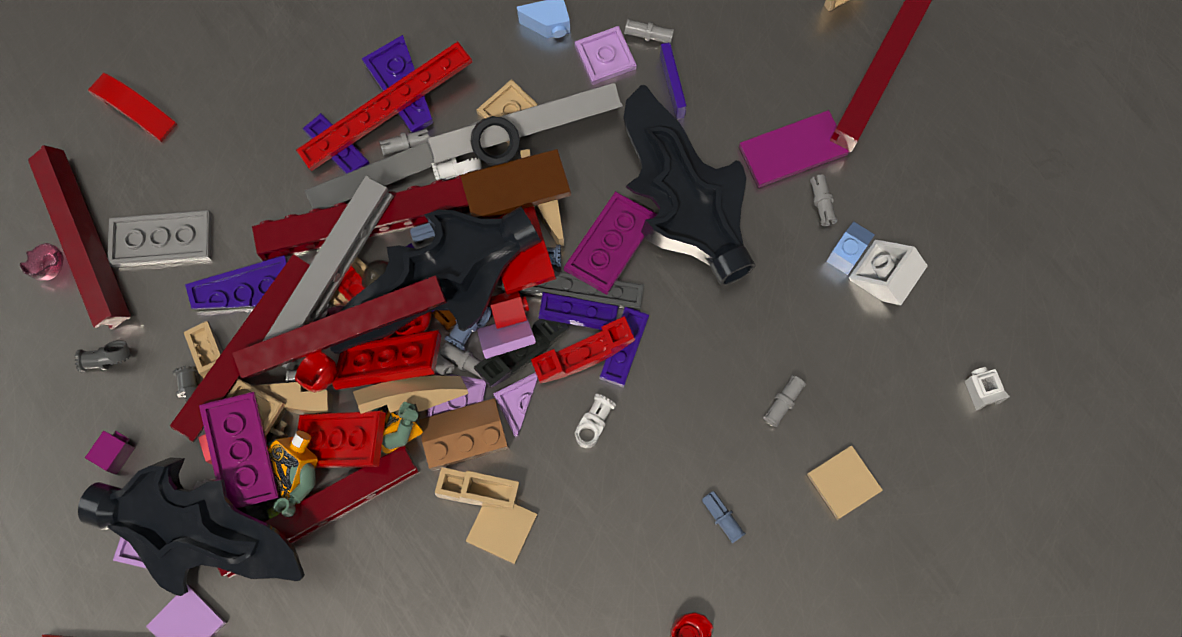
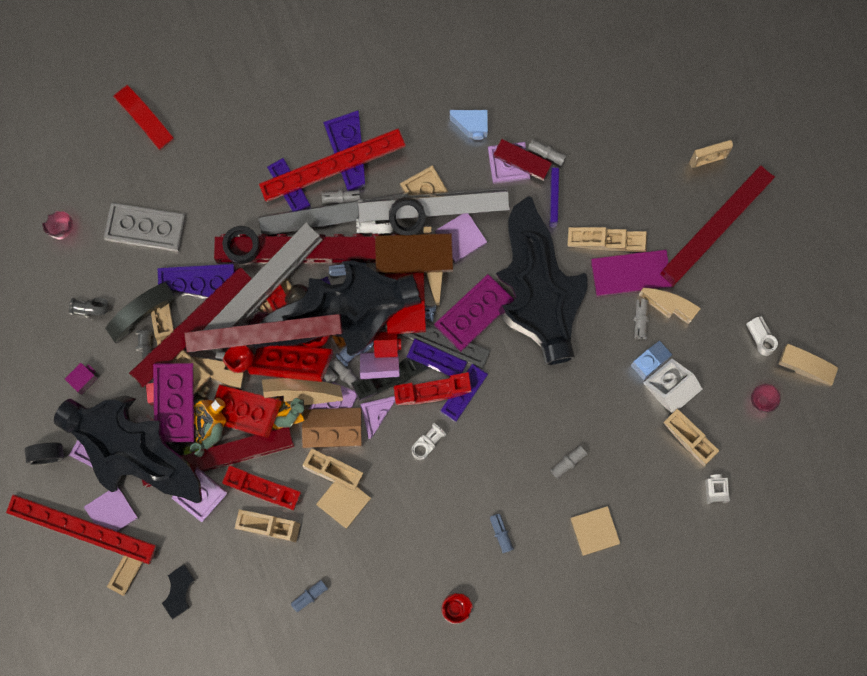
camera: 15 degrees right, 5 degrees up
dark red tile [28,145,131,329] -> none
none -> black tyre [25,442,64,465]
none -> pearl dark grey slope [105,282,176,343]
none -> lavender tile [172,467,227,522]
none -> black tyre [222,226,260,264]
none -> red slope [222,465,301,511]
none -> tan slope [234,509,300,543]
none -> lavender tile [435,213,487,263]
none -> dark red tile [493,139,552,181]
none -> tan slope [568,227,648,252]
none -> tan slope [639,288,701,324]
none -> tan slope [664,409,719,467]
none -> white piece [746,316,778,356]
none -> clear pink hair [751,384,781,413]
none -> tan slope [778,344,838,386]

